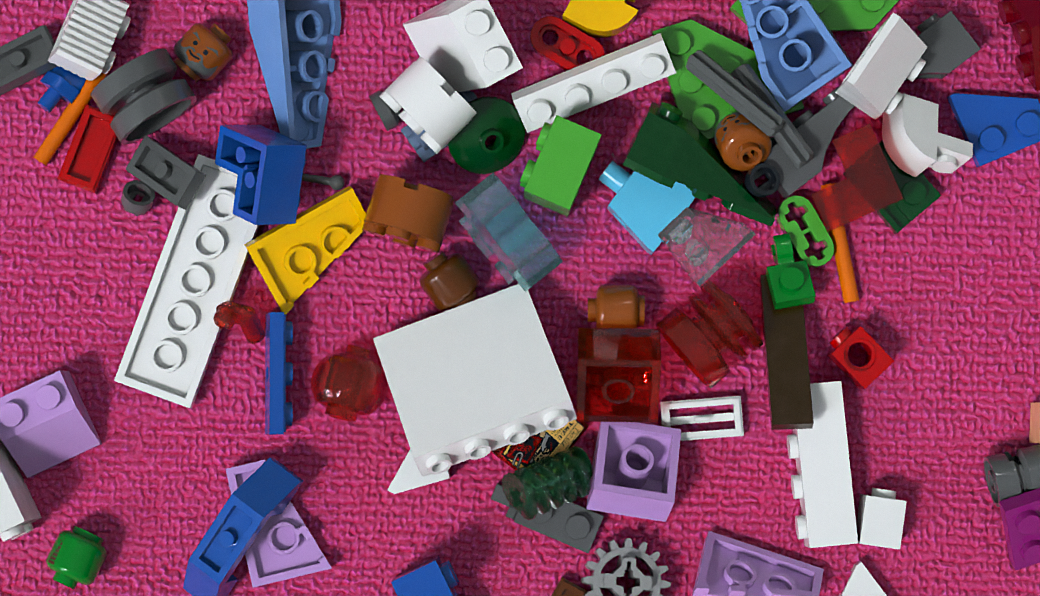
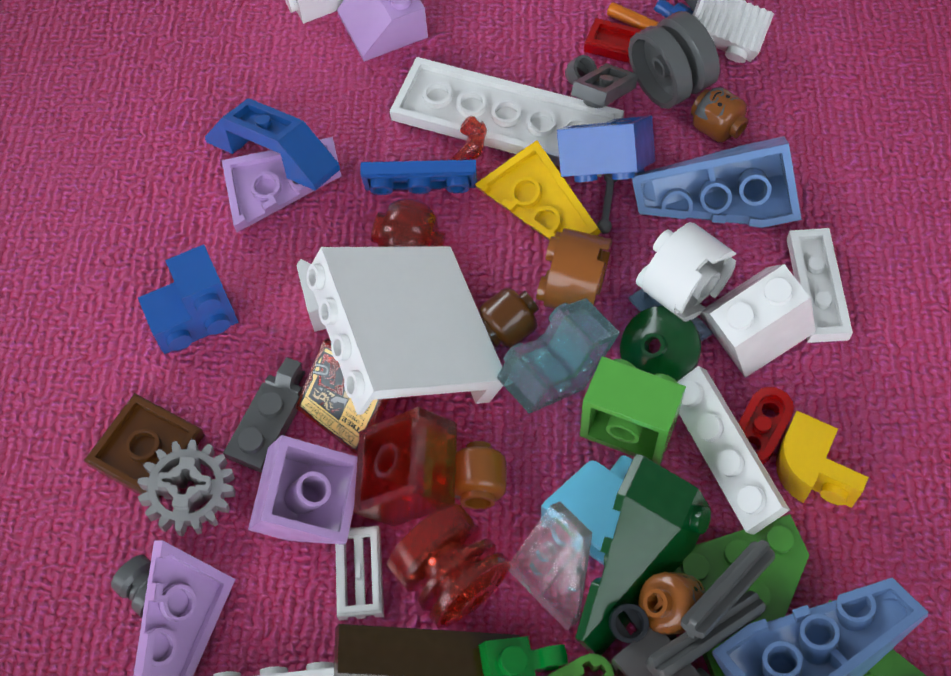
camera: 95 degrees right, 25 degrees down
green head [46,526,107,589] -> none
clear green piece [502,446,593,520] -> none

